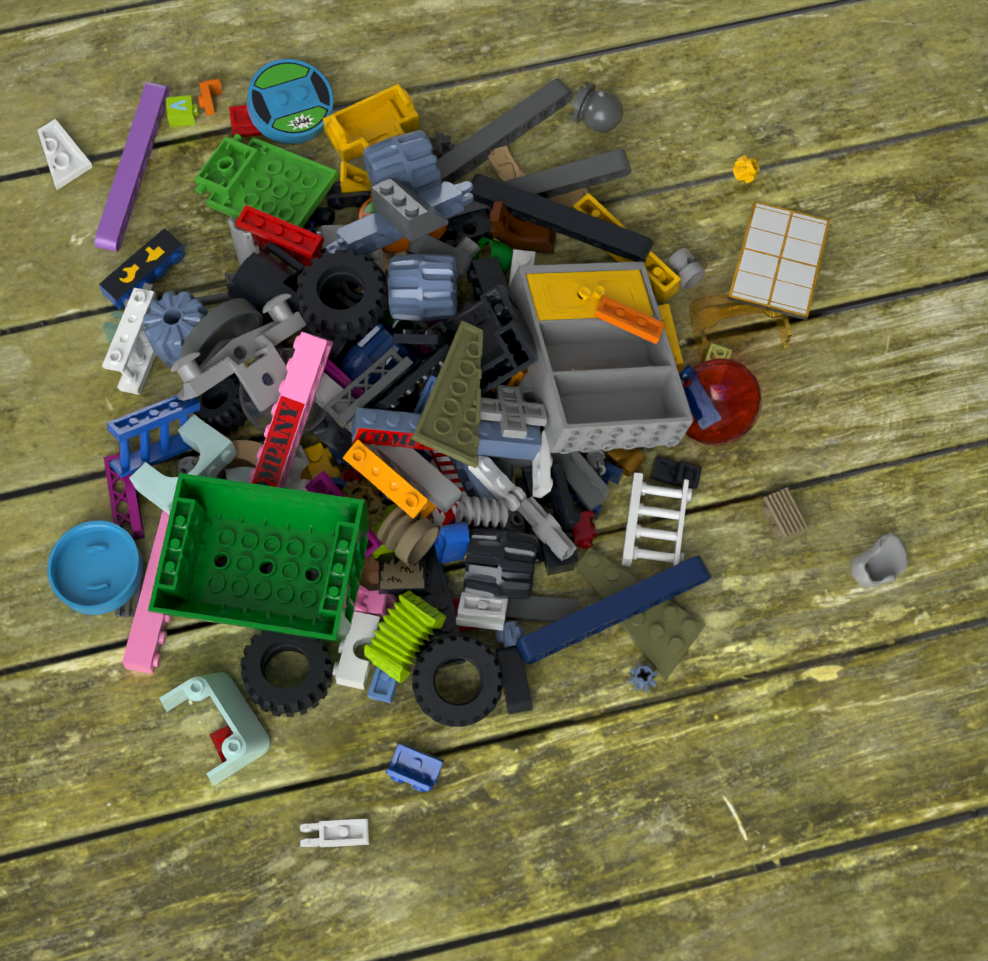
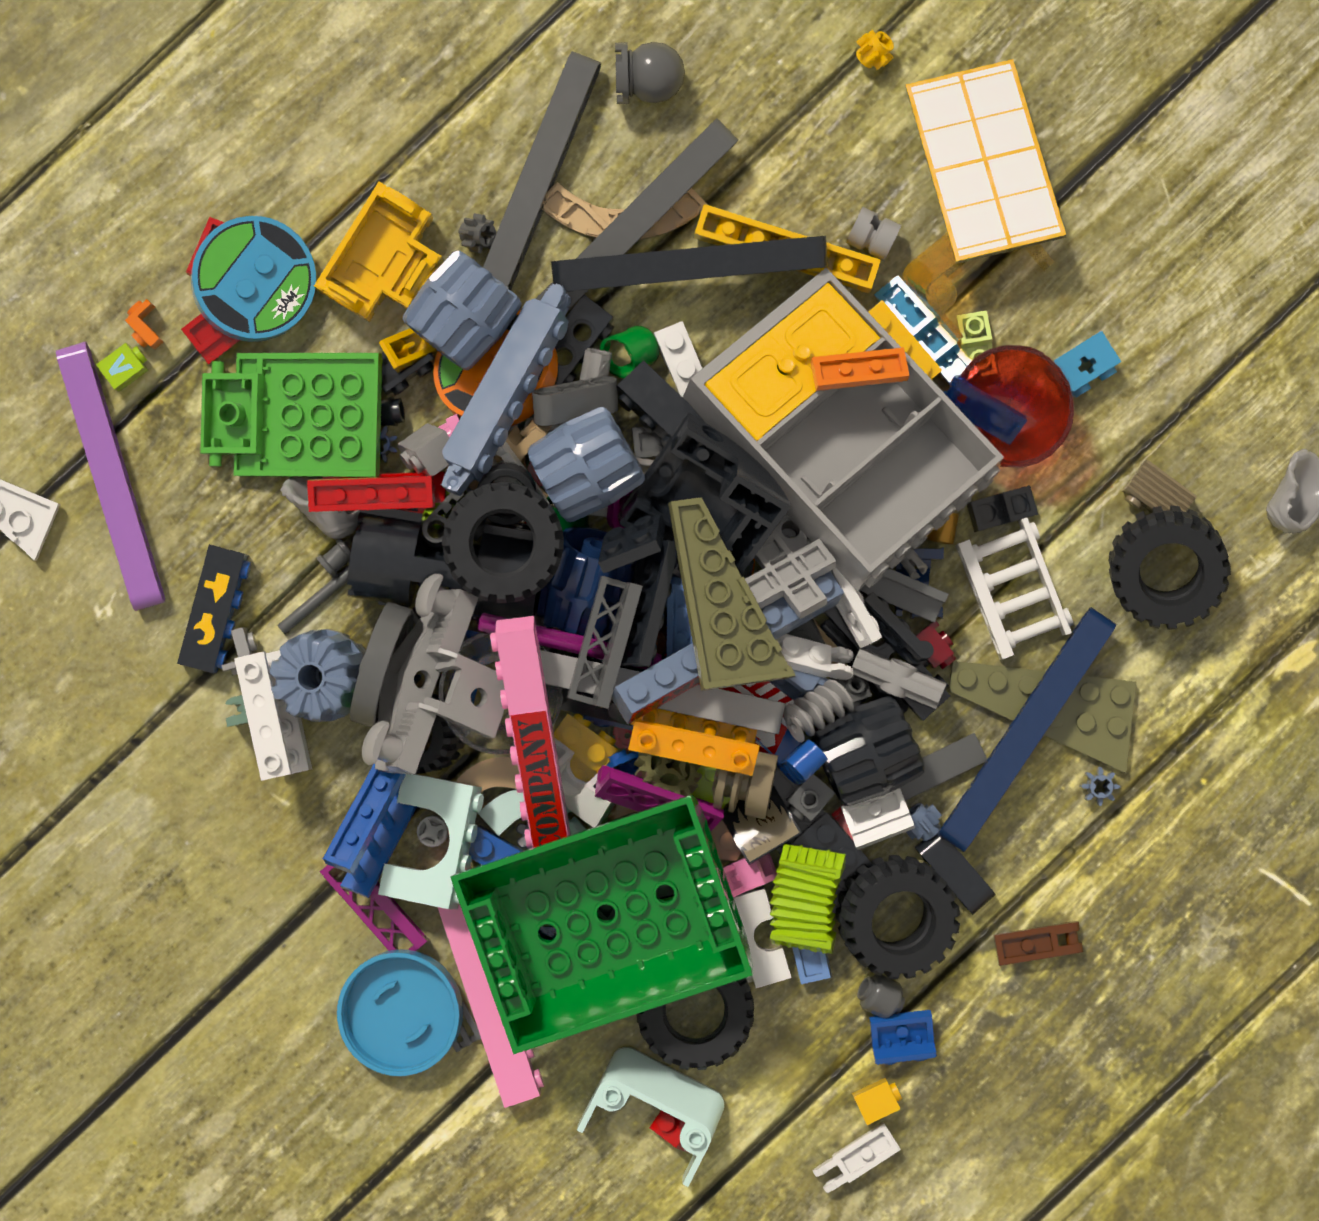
camera: 30 degrees left, 20 degrees up
dark grey slope [371,179,448,242] -> none
reddish brown arch [490,201,557,253] -> none
none -> dark grey brick [787,774,835,821]
none -> yellow brick [852,1078,902,1125]
none -> dark grey head [857,974,905,1018]
none -> dark azure slope [874,275,980,392]
none -> reddish brown plate [993,921,1083,966]
none -> dark azure brick [1046,331,1121,397]
none -> black tyre [1108,505,1231,630]

